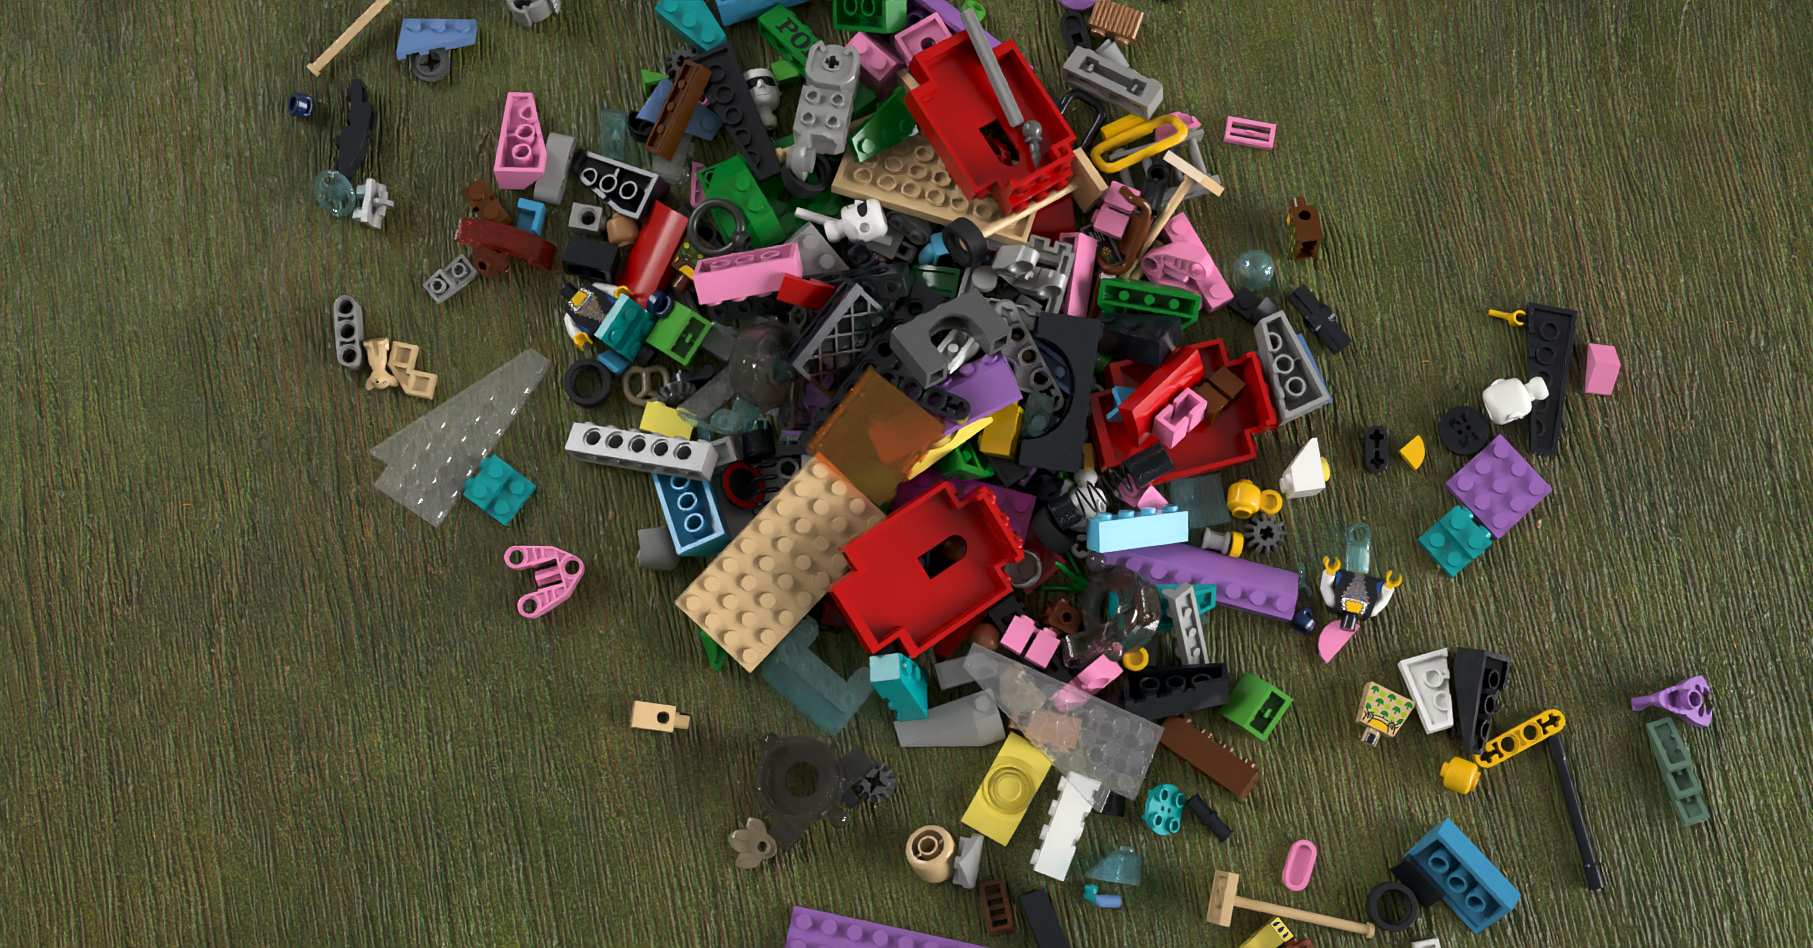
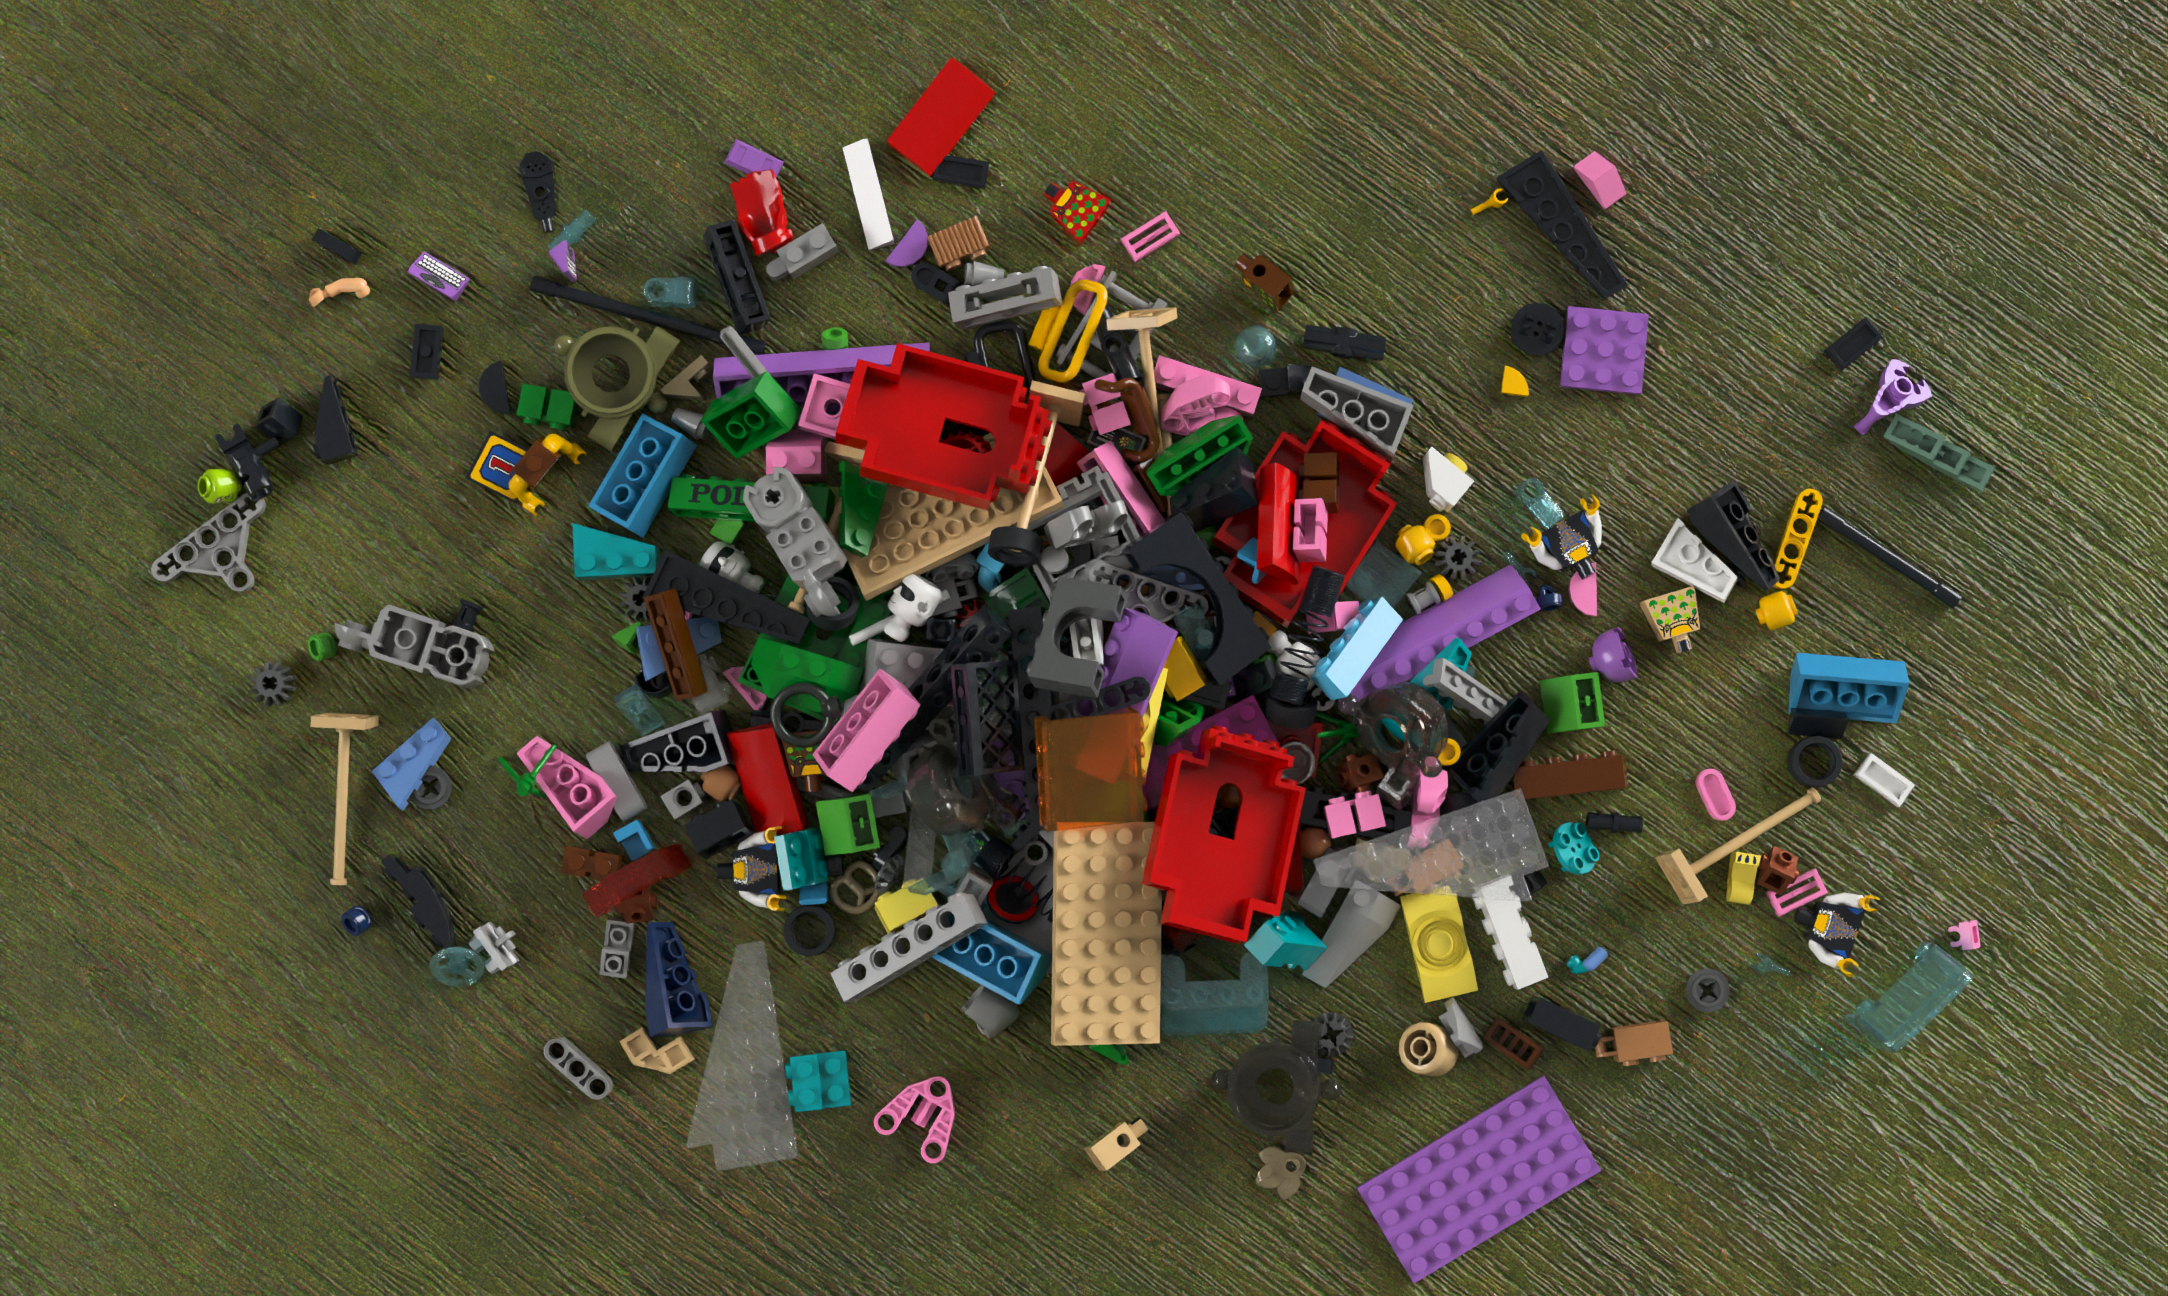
camera: 40 degrees left, 5 degrees up
tan animal [363,337,399,390] -> none
dark blue tile [646,290,674,318] -> none
red slope [776,273,835,310] -> none
light grey axle [960,8,1024,127] -> none
dark grey bar [1022,120,1042,168] -> none
clear light blue slope [1083,845,1141,886] -> none
black beam [1363,426,1389,475] -> none
teal plate [1416,505,1492,578] -> none
white piece [1482,377,1549,425] -> none
none -> green plant [498,744,557,798]
none -> dark blue wedge [645,922,713,1037]
none -> red torso [1043,181,1111,246]
none -> medium lavender cylinder [1589,627,1638,683]
none -> black tile [1824,316,1884,372]

